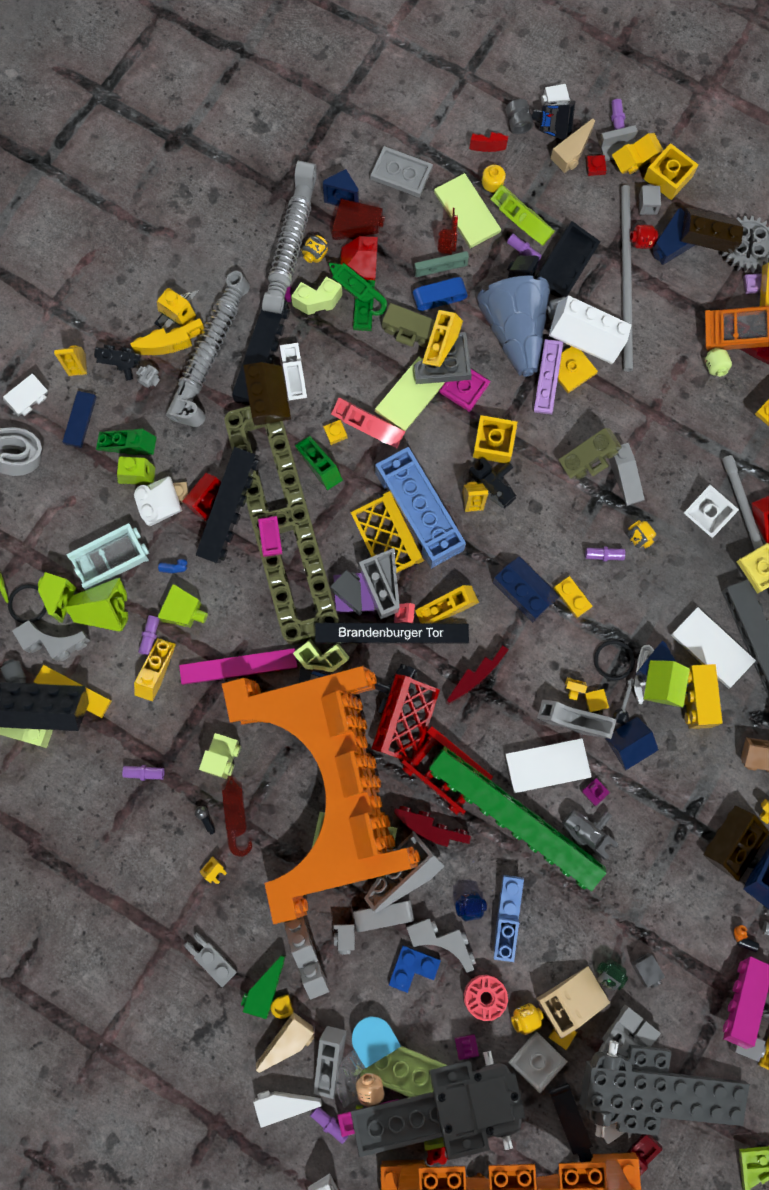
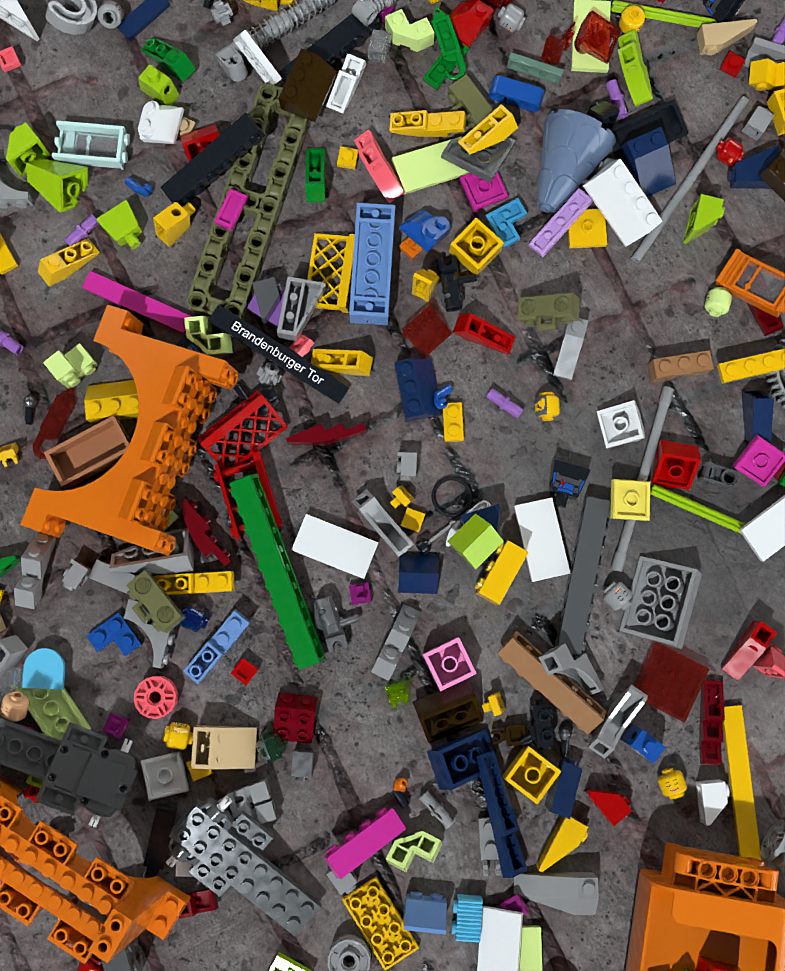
camera: 30 degrees right, 5 degrees up
none -> nougat piece [44,415,131,489]
none -> yellow slope [84,380,139,424]
none -> light grey head [97,1,124,29]
none -> olive piece [126,570,185,633]
none -> yellow torso [153,202,196,247]
none -> yellow slope [154,571,235,595]
none -> red plate [230,658,259,686]
none -> white tile [233,30,282,85]
none -> light grey gear [257,363,282,386]
none -> dark red bracket [273,692,318,743]
none -> clear brick [368,29,391,63]
none -> light grey arch [371,604,421,681]
none -> clear neon green tile [385,682,409,709]
none -> yellow slope [389,110,466,137]
none -> light grey brick [397,452,417,482]
none -> blue slope [399,209,451,252]
none -> orange tile [399,236,423,260]
none -> clear red hinge [401,305,452,359]
none -> bright pink brick [422,637,477,691]
none -> blue arm [434,384,453,409]
none -> red slope [452,313,515,355]
none -> dark azure plate [485,198,527,249]
none -> light grey head [497,3,526,33]
none -> torso [549,459,590,508]
none -> clear red slope [574,10,621,64]
none -> lime axle [611,0,717,28]
none -> dark blue slope [620,127,676,197]
none -> medium nougat arch [648,350,714,383]
none -> lime slope [683,194,725,244]

